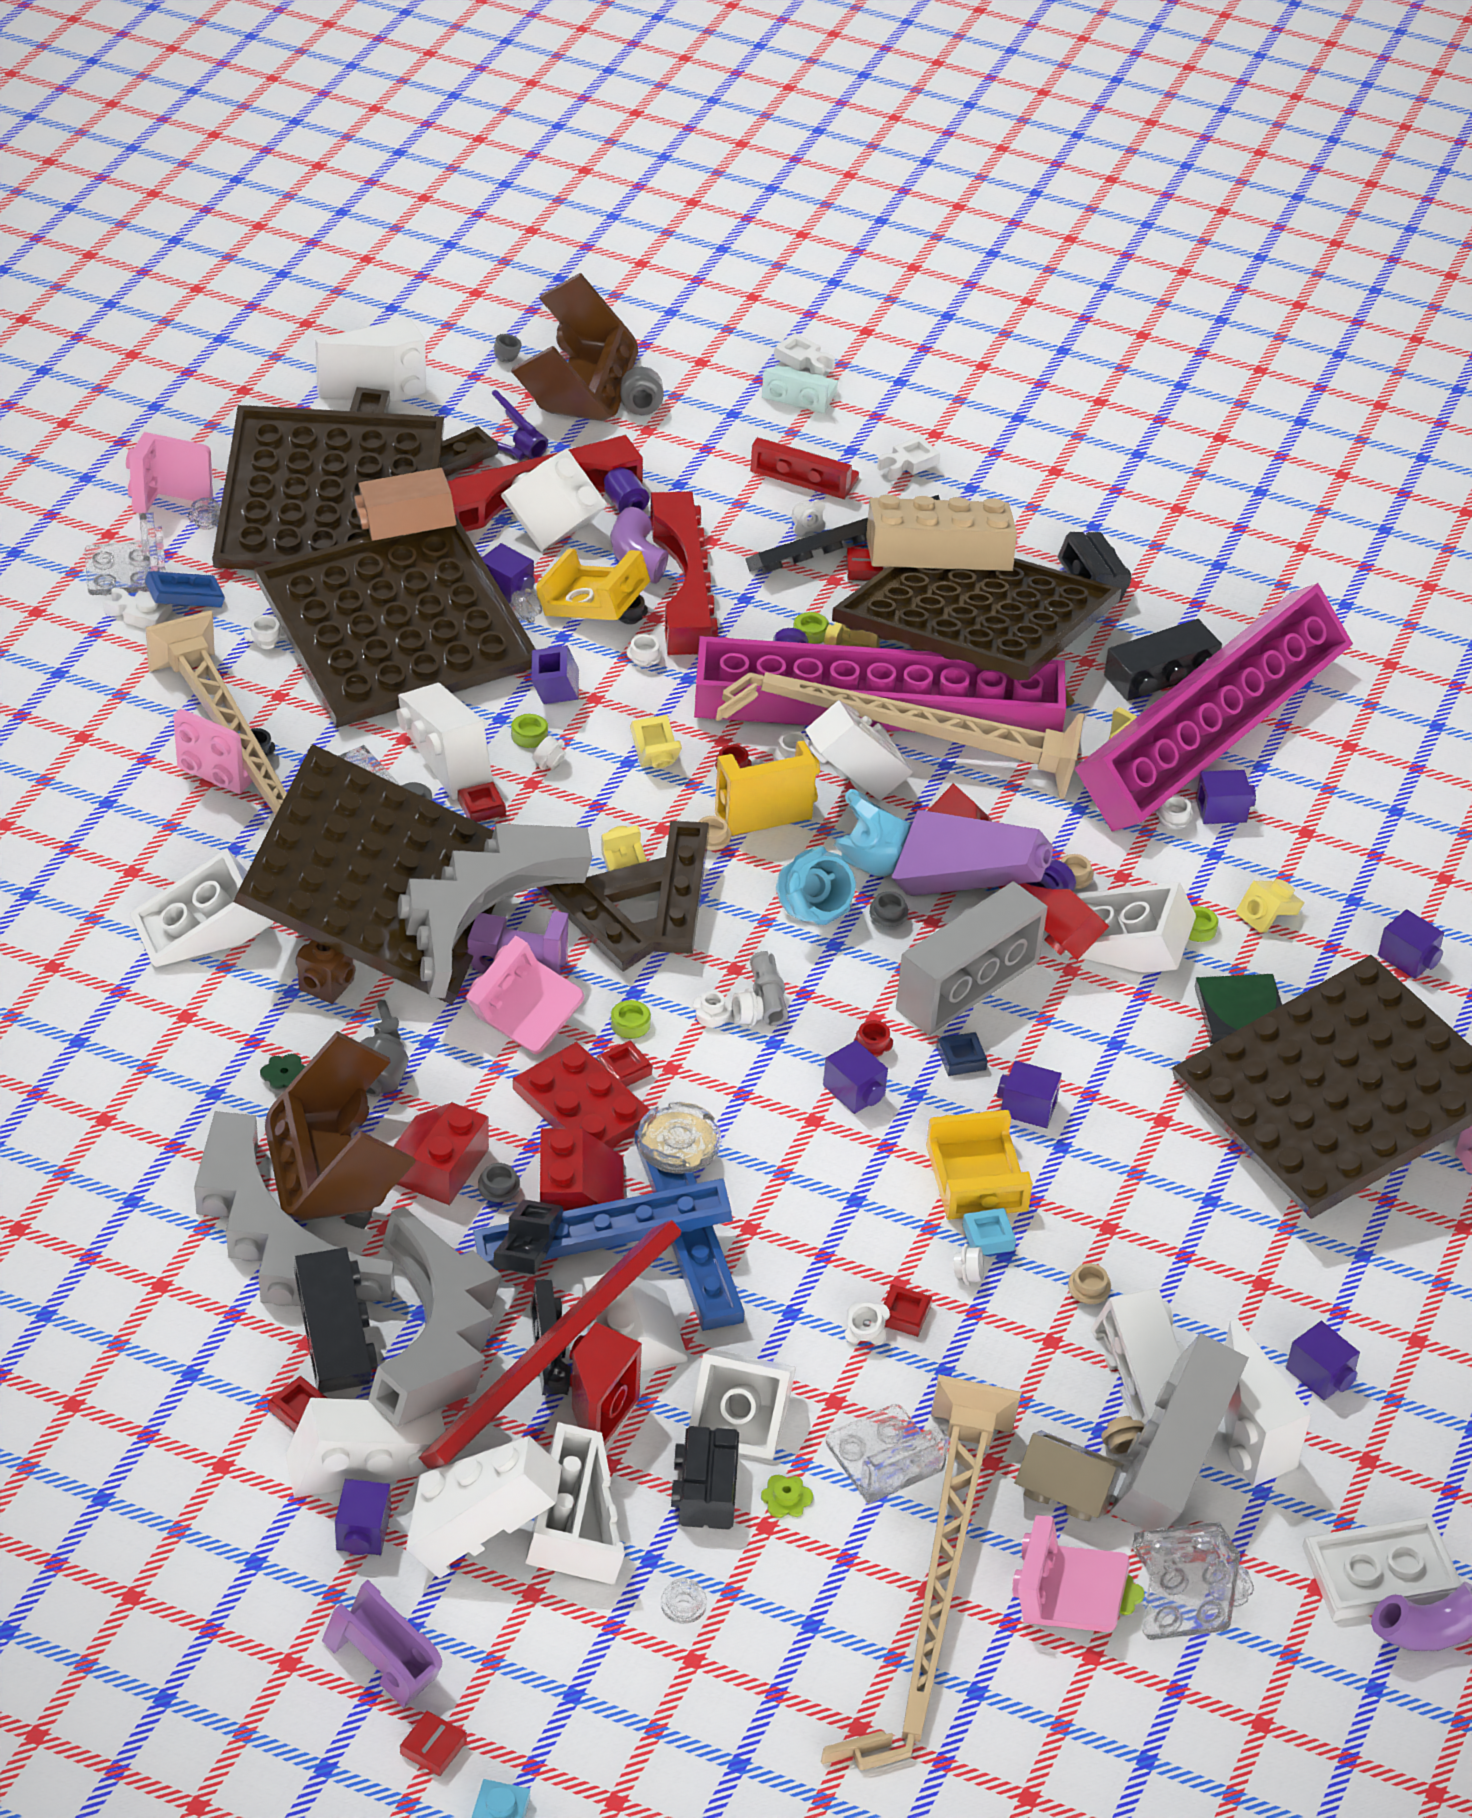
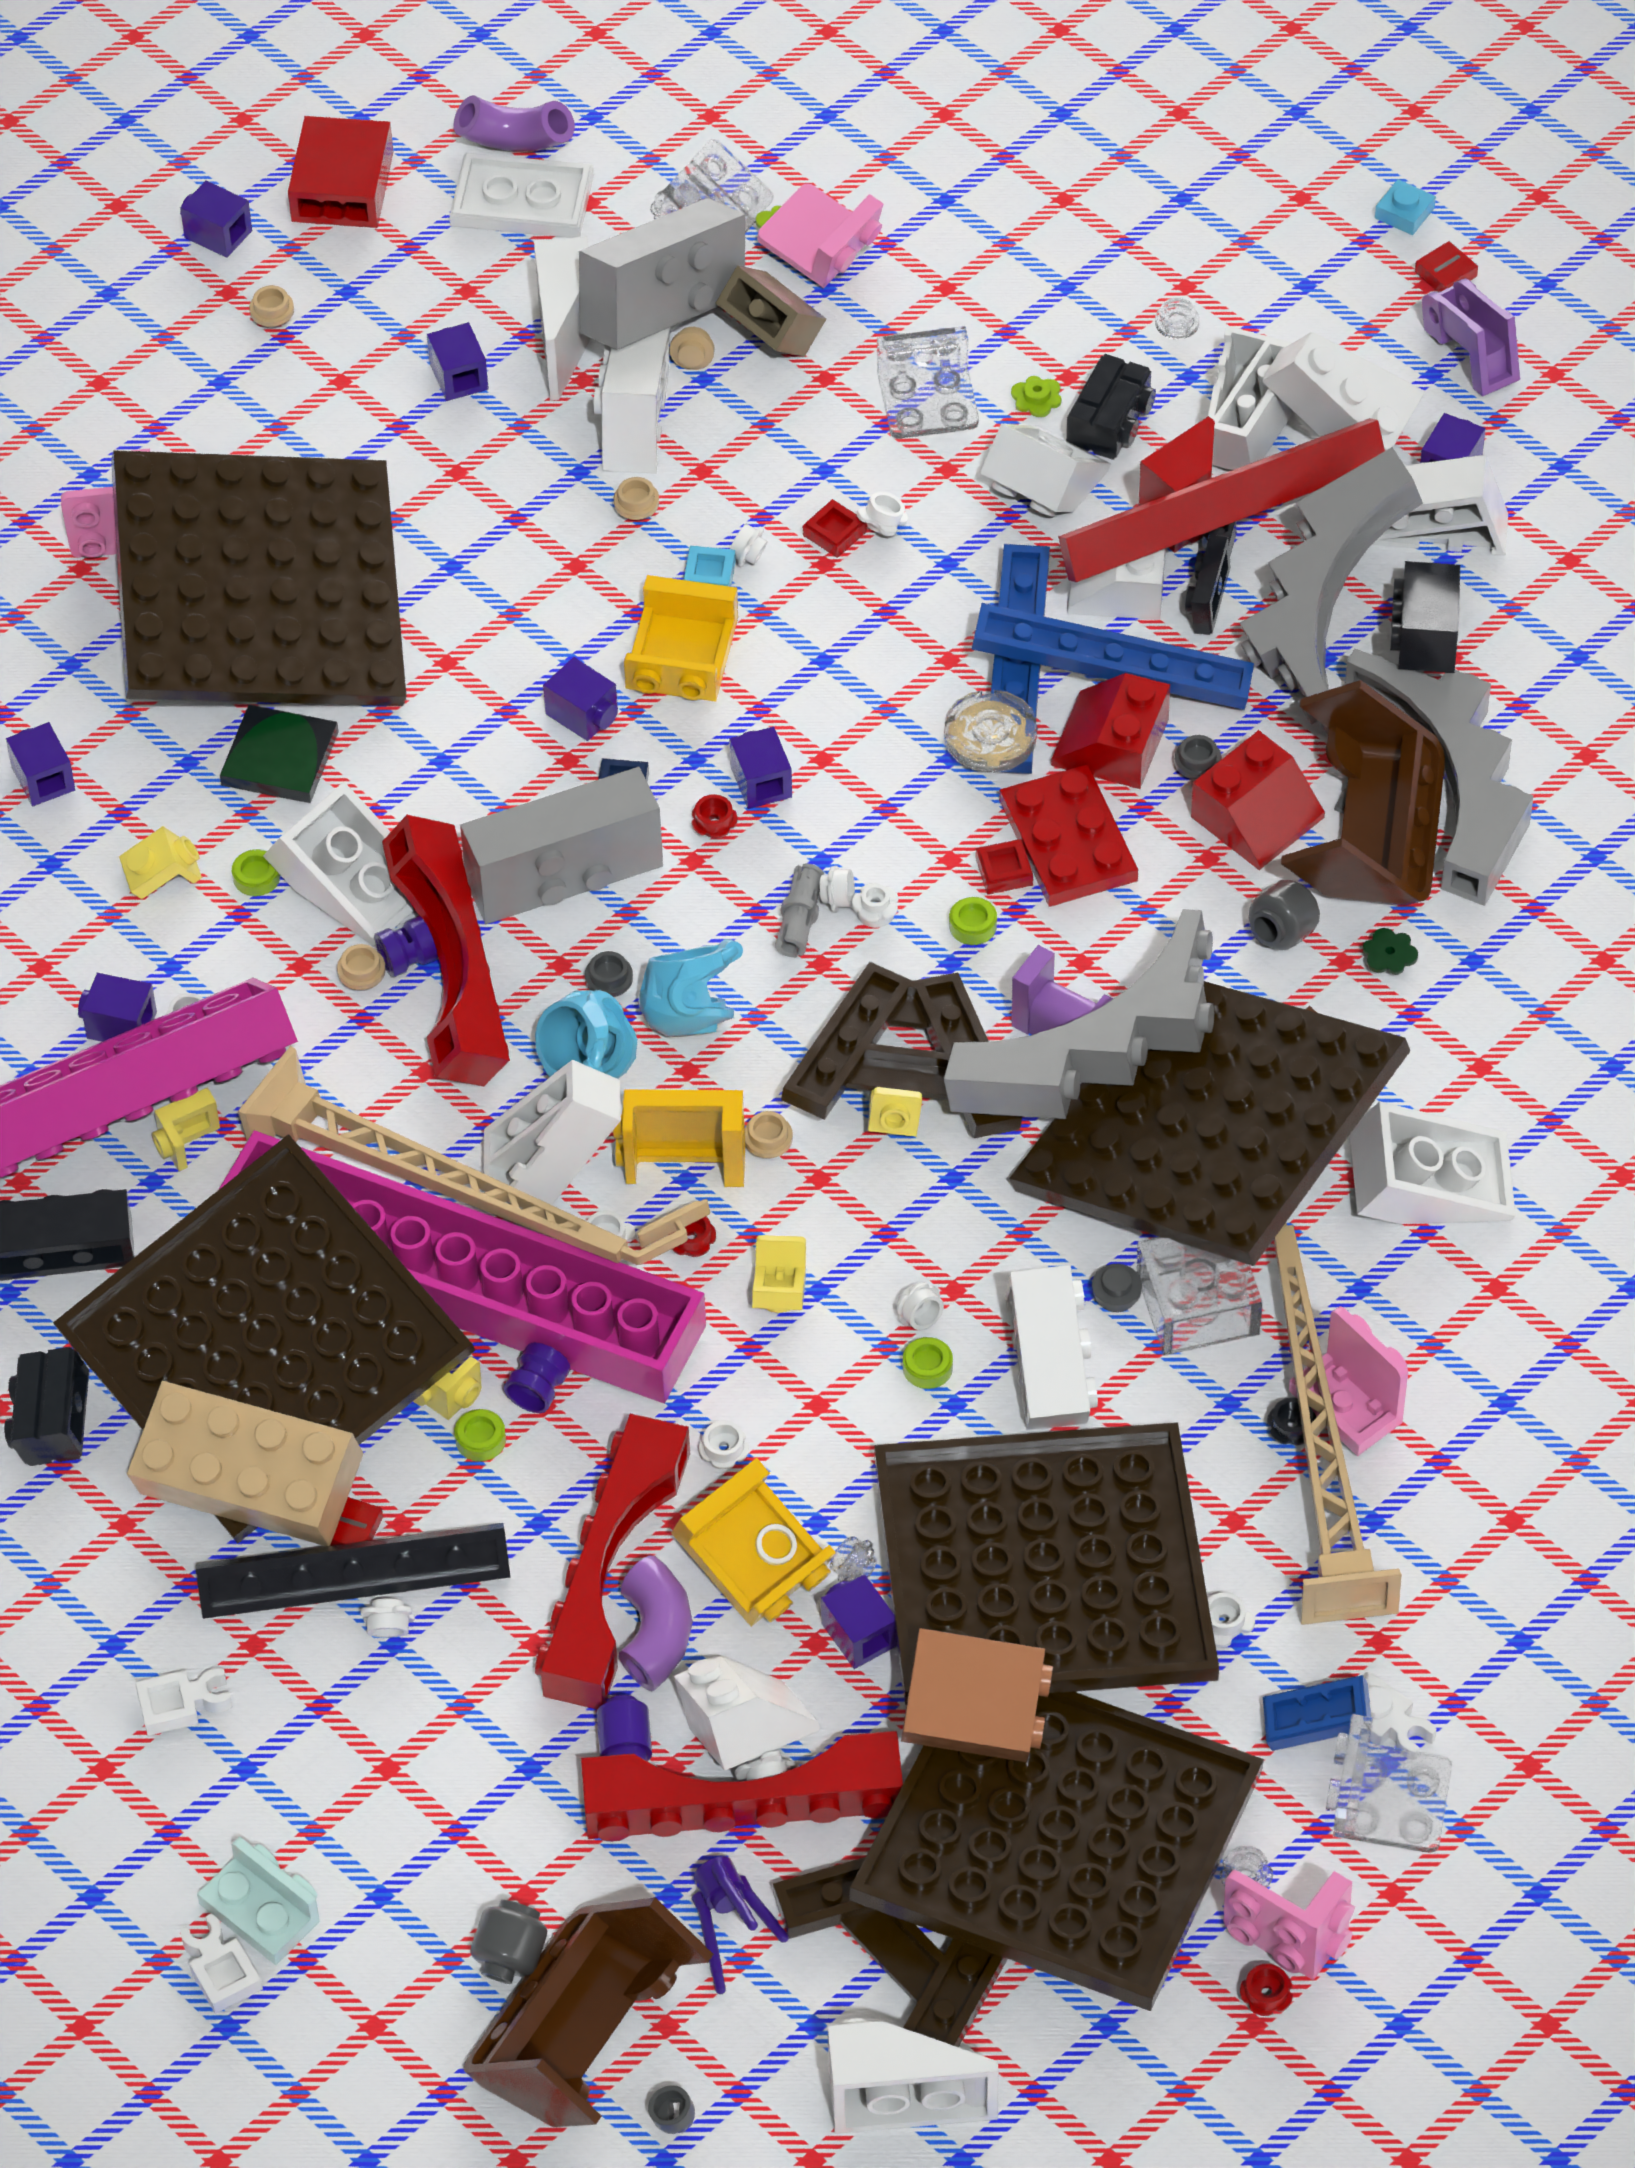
camera: 155 degrees left, 10 degrees up
red tile [267,1375,328,1432] -> none
dark grey hand [374,1000,401,1040] -> none
red tile [457,782,506,822] -> none
bright pink bracket [466,935,584,1054] -> none
black slope [494,1199,563,1275] -> none
dark purple brick [531,645,579,704] -> none
red panel [750,437,859,500] -> none
tan piece [821,1374,1022,1770] -> none
medium lavender slope [892,810,1053,896] -> none

